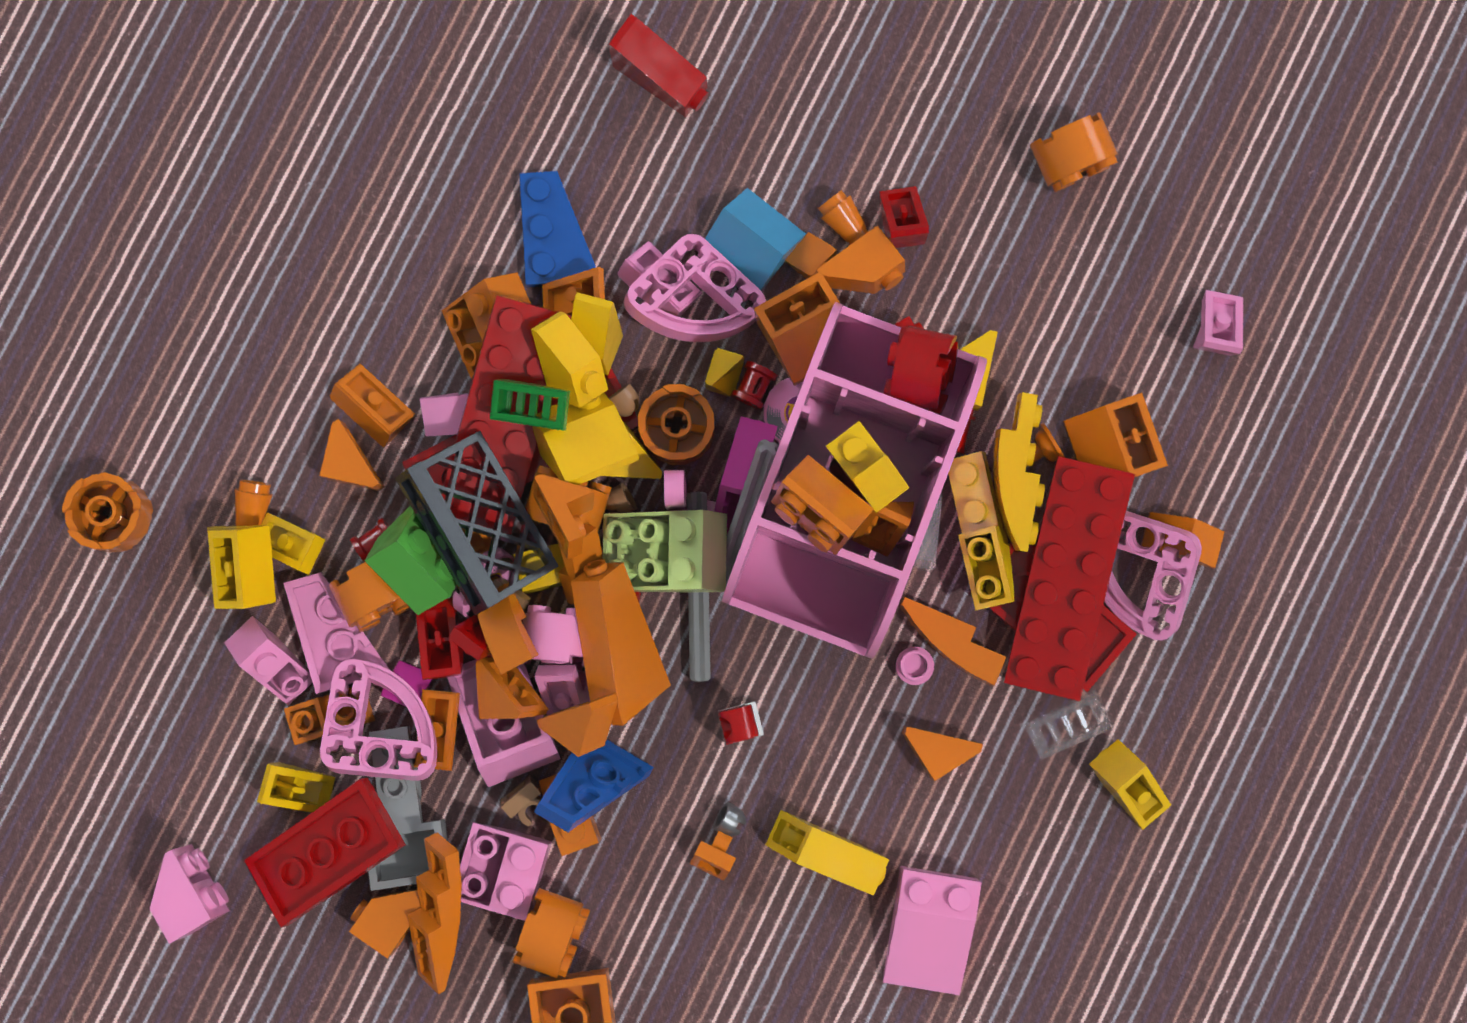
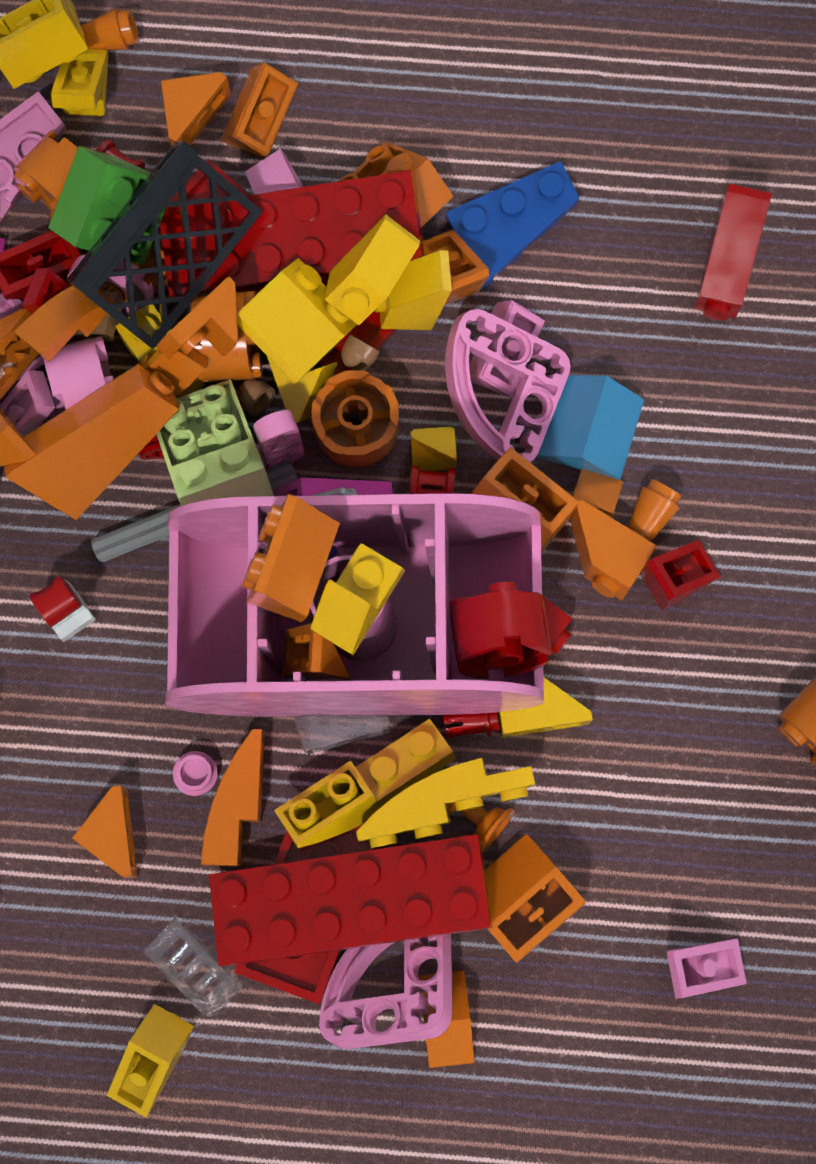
camera: 70 degrees right, 5 degrees down
green slope [490,379,570,431] -> none

